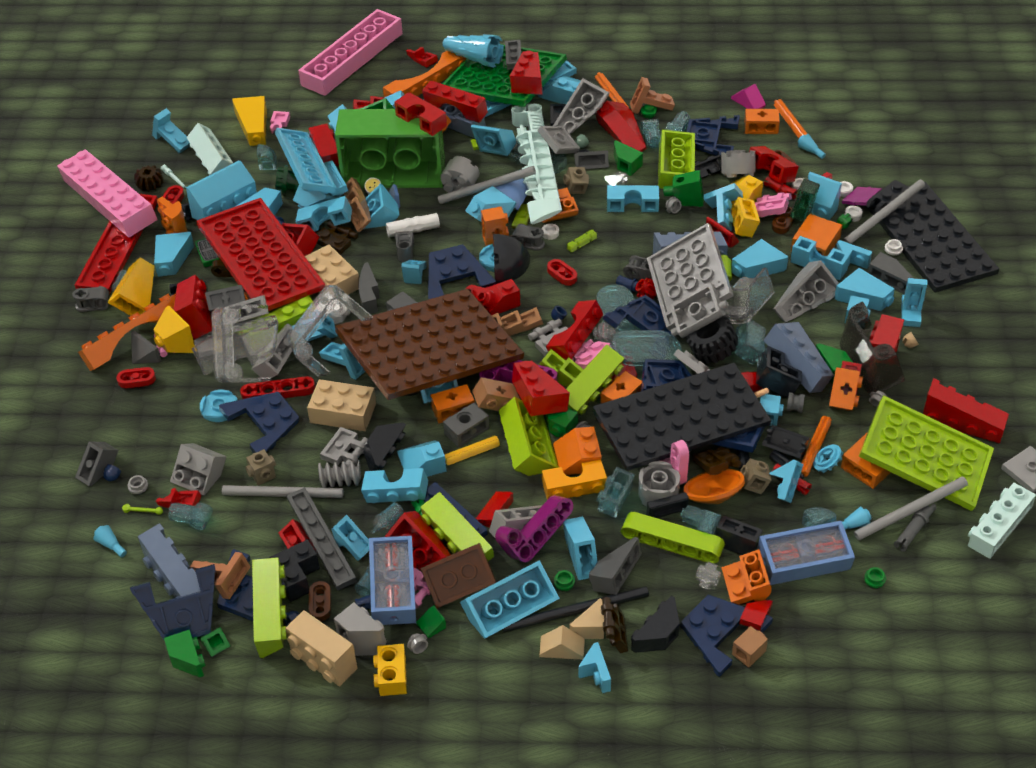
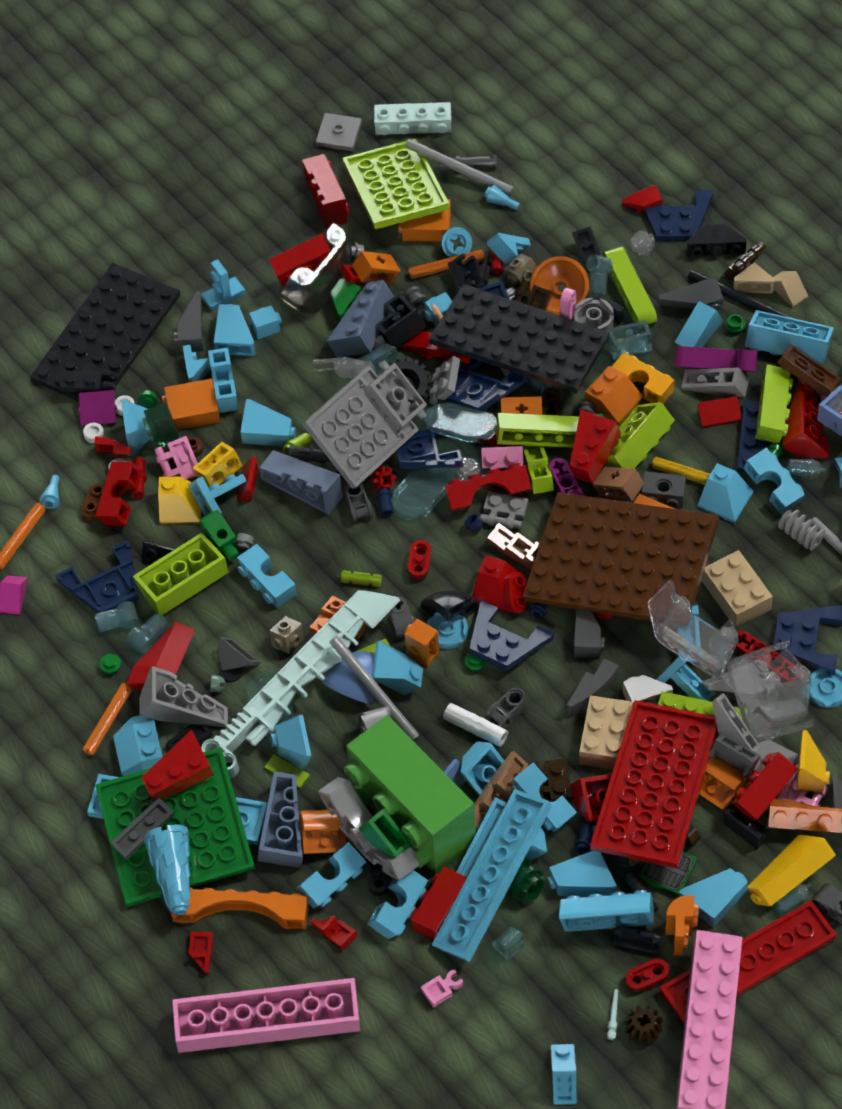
camera: 130 degrees left, 10 degrees up
light aqua brick [187,123,233,175] -> none
yellow slope [232,96,267,146] -> none
light grey plate [320,427,368,467] -> none
black slope [363,422,406,471] -> none
red arch [394,92,447,136] -> none
medium azure slope [401,260,427,284] -> none
red arch [422,80,488,123] -> none
light grey plate [537,126,580,154] -> none
medium azure slope [578,642,611,693] -> none
clear slope [604,172,627,185] -> none
green slope [614,140,643,176] -> none
nougat bracket [630,77,675,114] -> none
light grey brick [721,150,756,178] -> none
orange brick [721,549,772,605] -> none
medium nougat brick [732,626,768,667] -> none
orange brick [744,109,780,134] -> none
brick [757,521,855,585] -> none
light grey wedge [773,260,839,323] -> none
clear light blue brick [802,507,837,527] -> none
light grey piece [843,179,925,244] -> none
green plate [864,567,886,588] -> none
white plate [885,239,903,256] -> none
tan hinge [902,332,919,348] -> none

